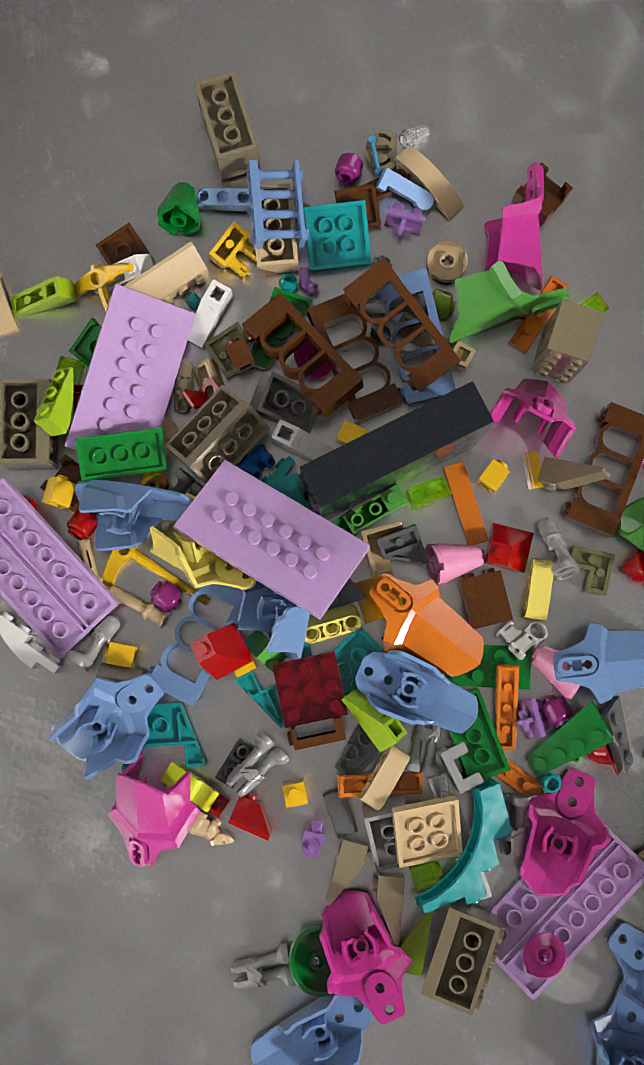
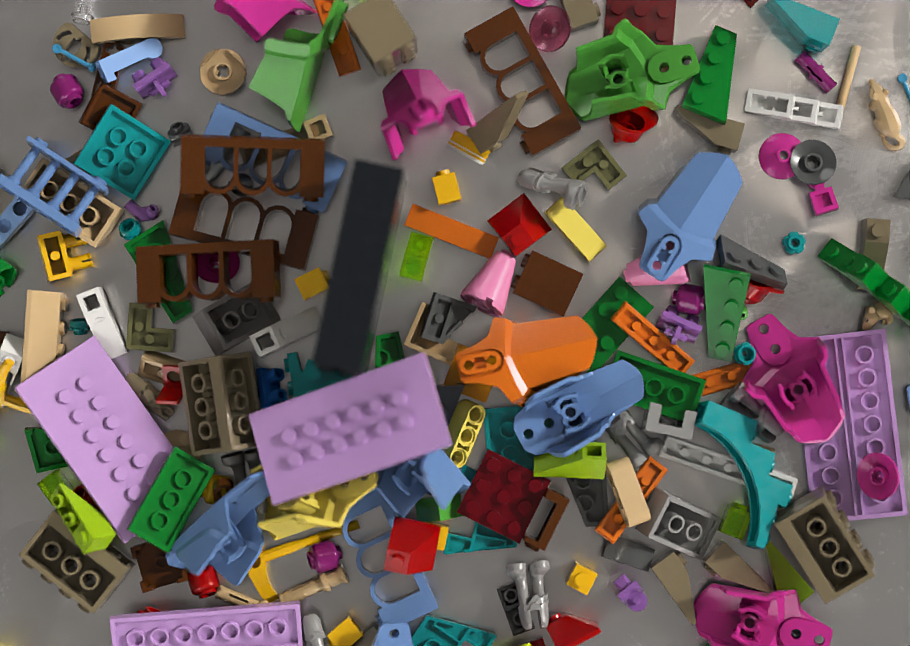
camera: 45 degrees left, 5 degrees up
yellow brick [41,475,76,509] -> none
reddish brown brick [225,338,255,374] -> none
bright green slope [343,484,408,534] -> none
tan plate [392,795,463,868] -> none
lime head [425,289,456,319] -> none
white piece [495,620,548,660] -> none

